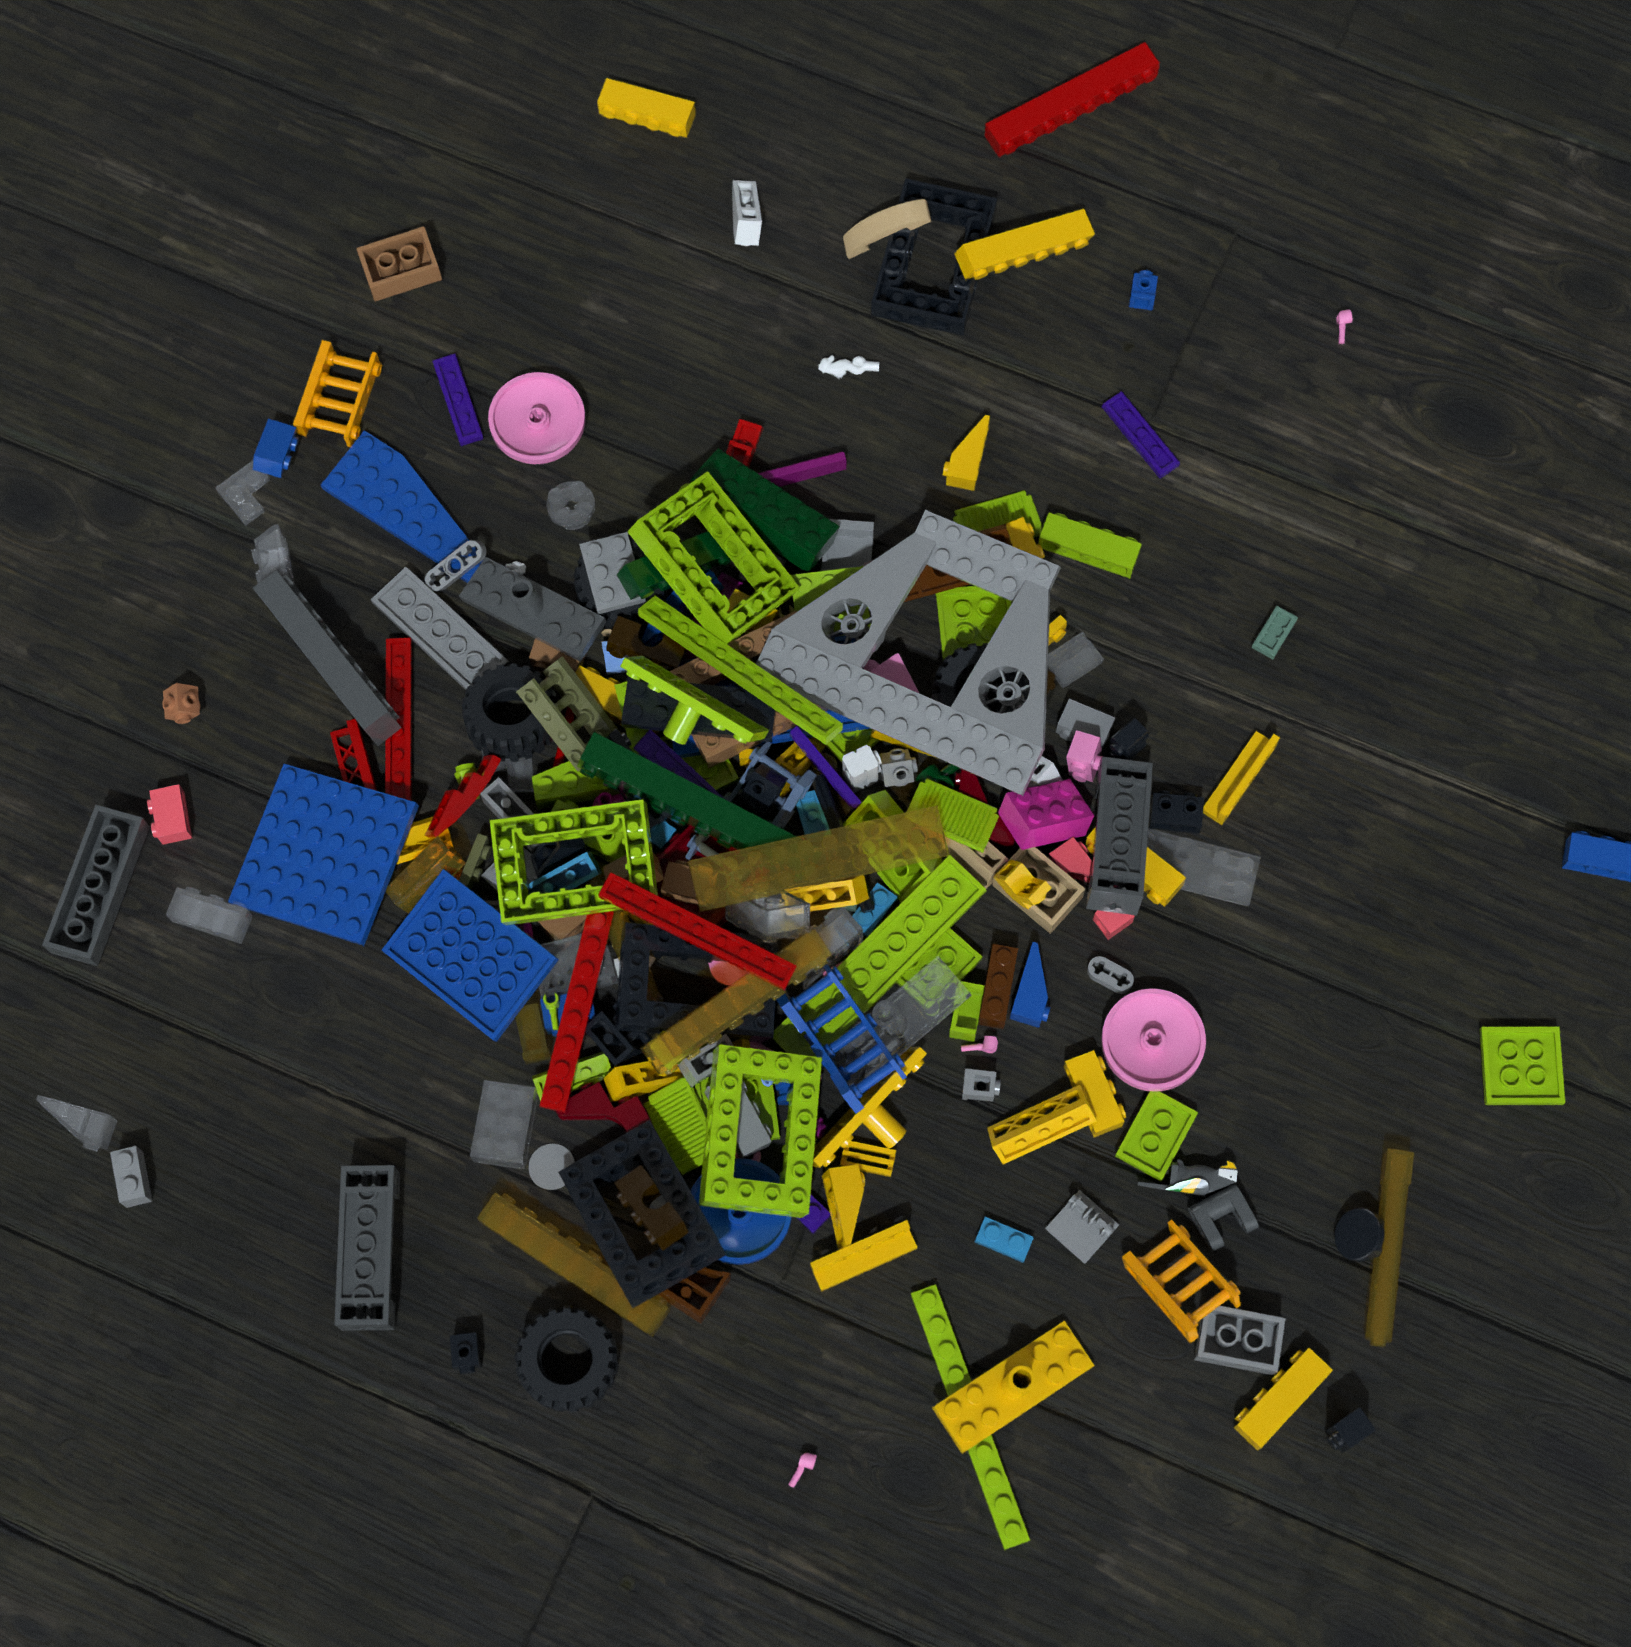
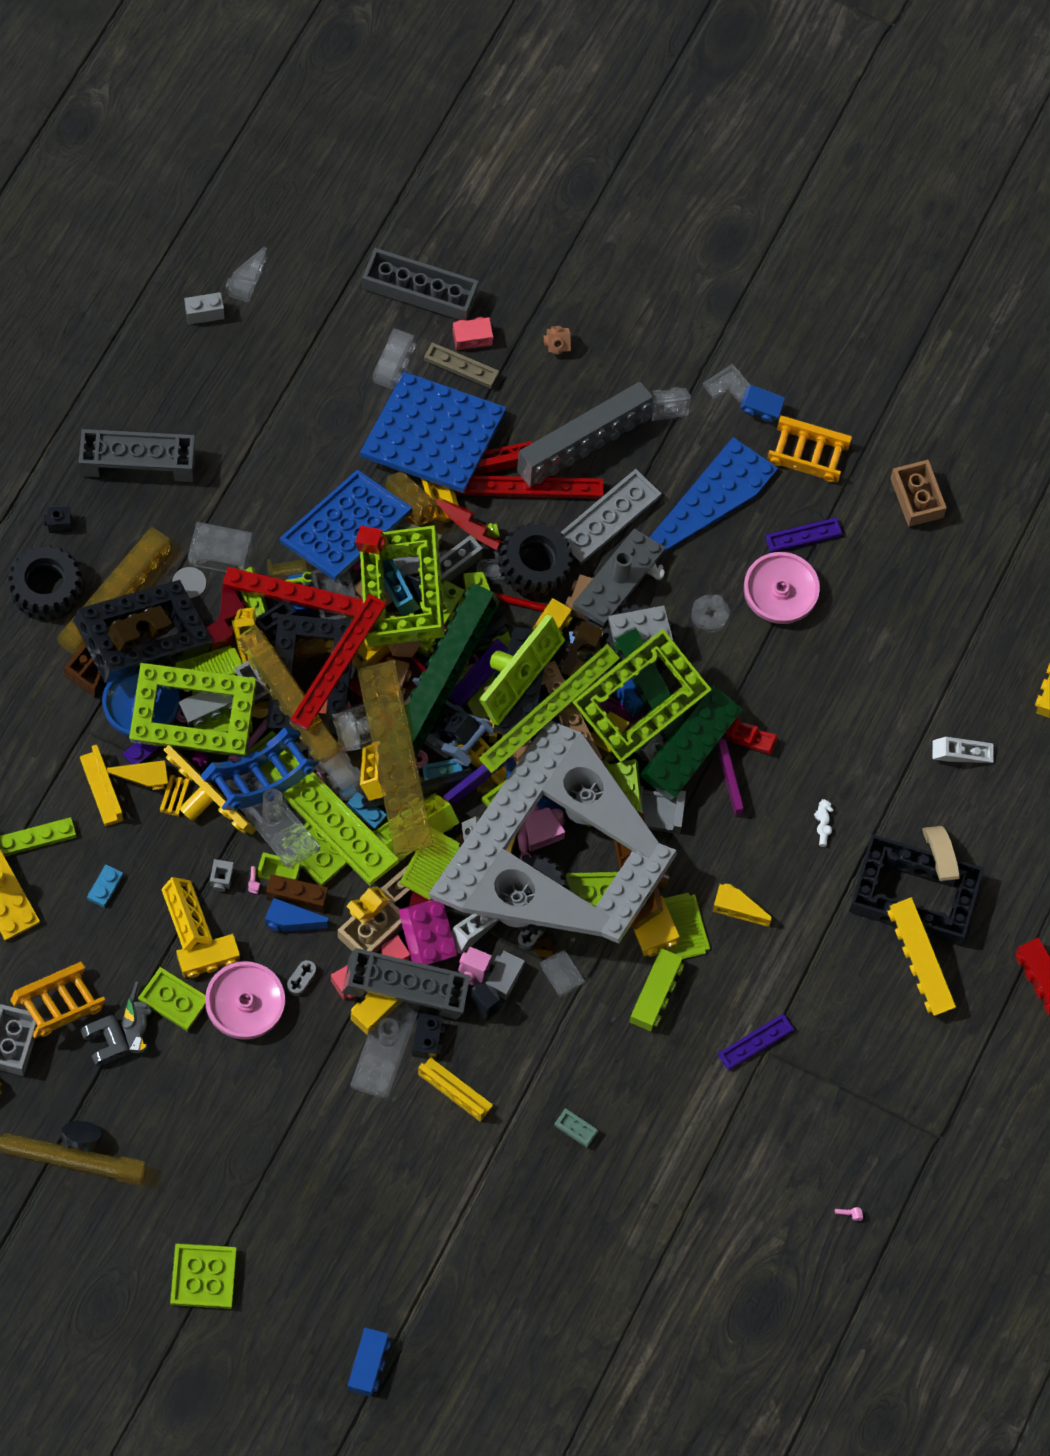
camera: 85 degrees right, 5 degrees down
light grey beam [425,540,486,591] -> none
olive fence [516,657,621,772] -> none
white brick [842,745,882,793] -> none
light grey hinge [1045,1190,1119,1264] -> none
yellow plate [1048,615,1067,646] -> none
blue brick [1129,270,1158,310] -> none
none -> yellow tile [234,607,257,628]
none -> red brick [355,526,387,555]
none -> dark tan plate [424,342,499,389]

